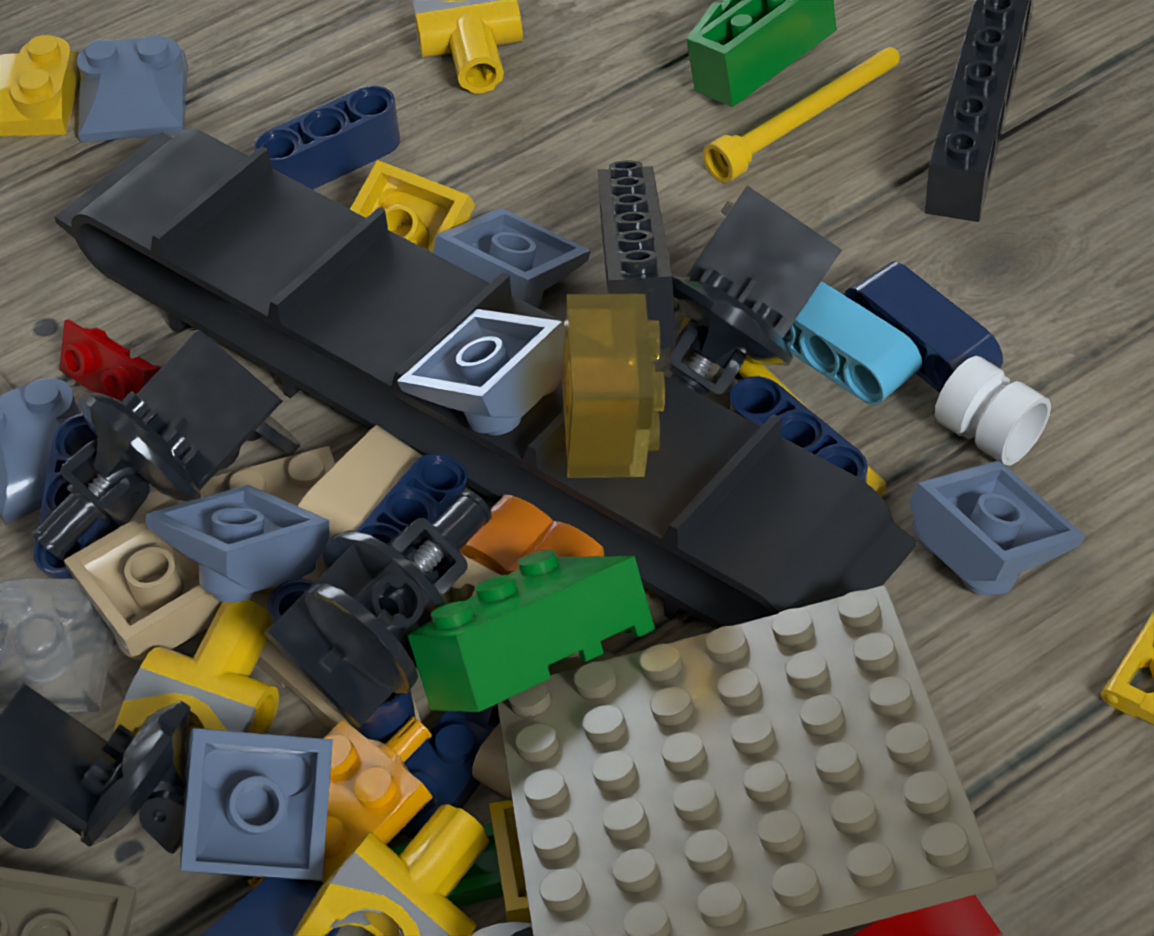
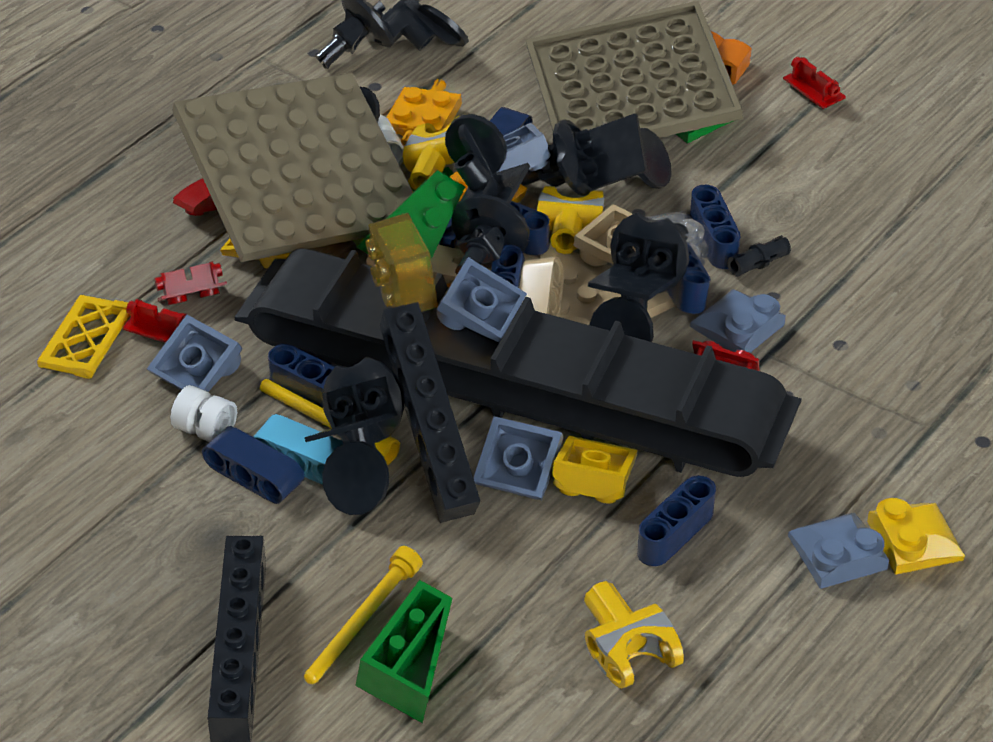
camera: 160 degrees right, 5 degrees down
sand blue slope [146,485,329,603] -> none
none -> red hinge [123,299,187,343]
none -> hinge [154,261,227,306]

